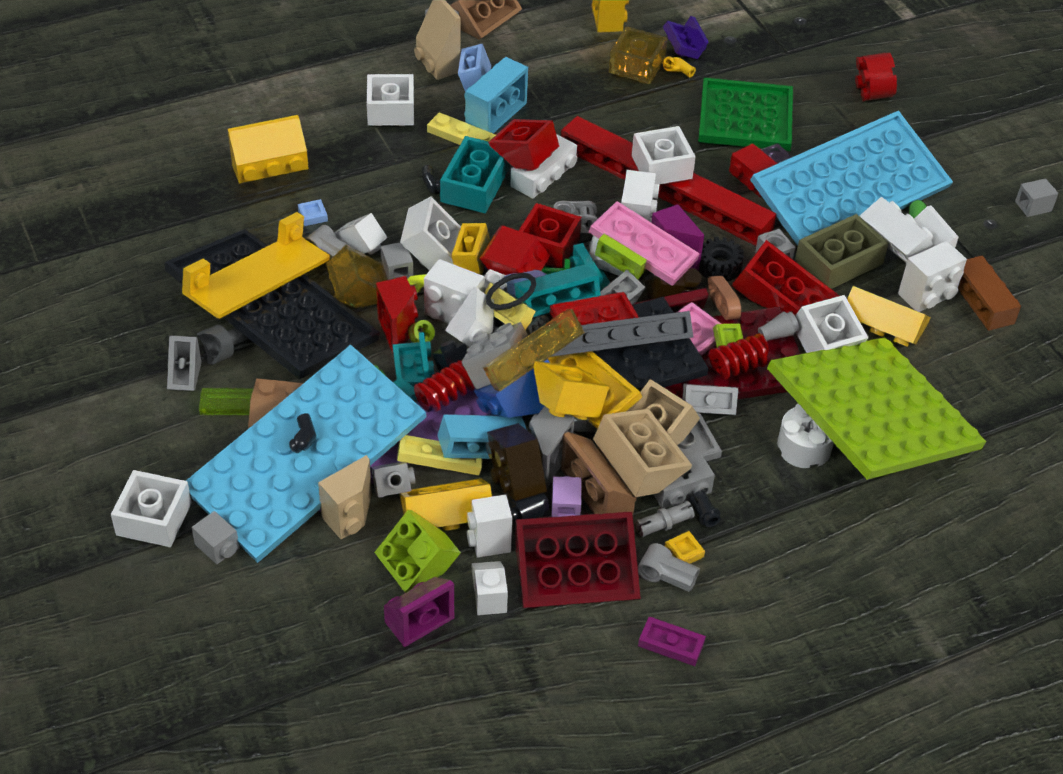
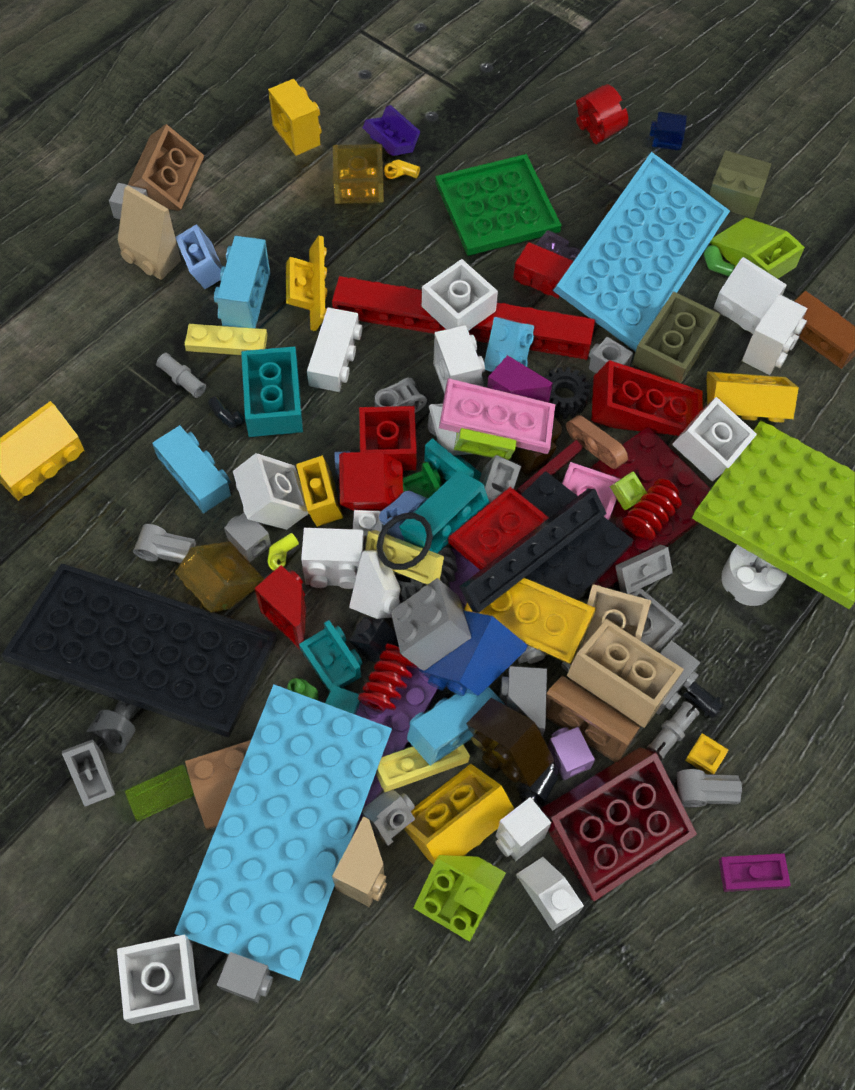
camera: 25 degrees left, 15 degrees up
yellow bracket [182,212,330,319] -> none
black arm [289,413,316,453] -> none
light blue tile [297,199,328,226] -> none
white slope [334,213,388,256] -> none
white brick [367,74,414,126] -> none
magenta slope [384,577,454,647] -> none
lime bush [408,320,435,343] -> none
clear yellow plate [482,309,585,391] -> none
red slope [489,119,559,171] -> none
yellow slope [533,361,609,420] -> none
light grey cone [758,312,799,341] -> none
white brick [860,196,934,263] -> none
light grey brick [1015,178,1058,217] -> none
none -> medium azure brick [152,425,231,514]
none -> light grey pin [156,353,206,398]
none -> yellow bracket [286,235,327,331]
none -> medium azure bracket [484,317,534,372]
none -> clear blue brick [649,112,687,150]
none -> olive slope [709,150,772,218]
none -> lime slope [710,217,805,279]

